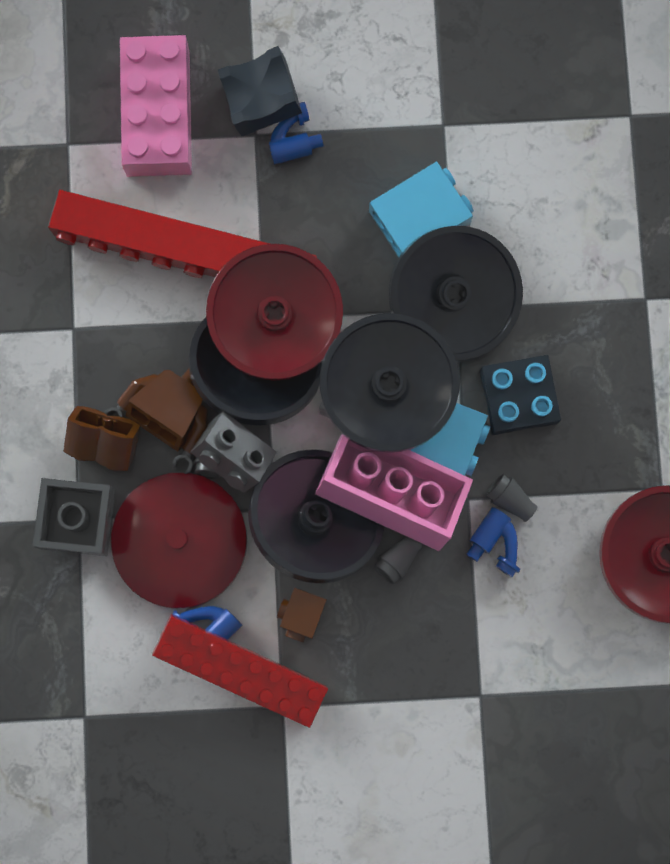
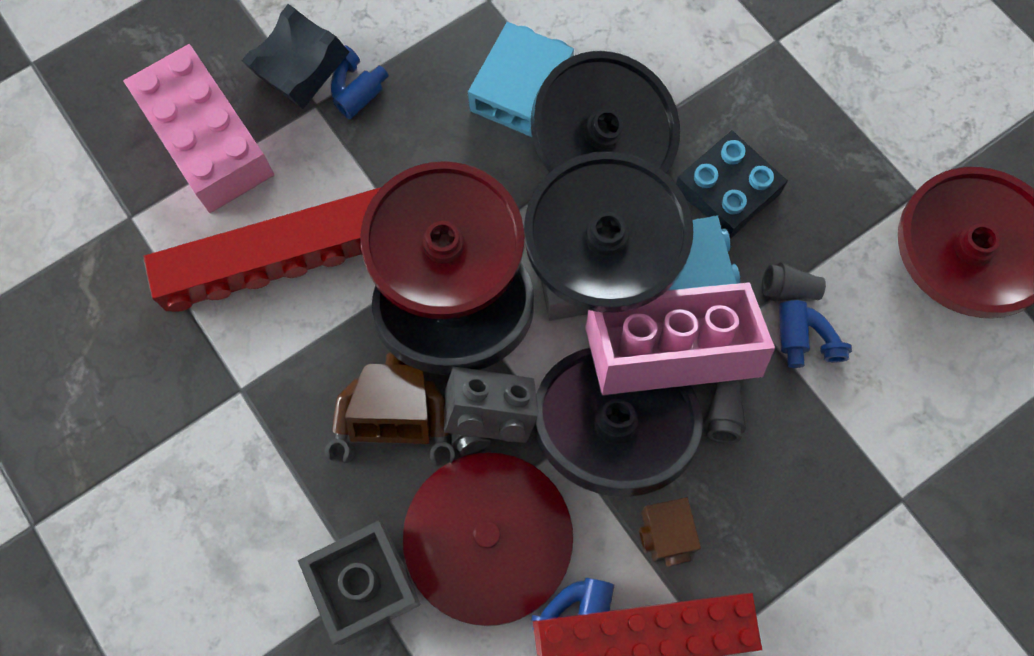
camera: 30 degrees left, 10 degrees down
reddish brown brick [63,406,140,471] -> none

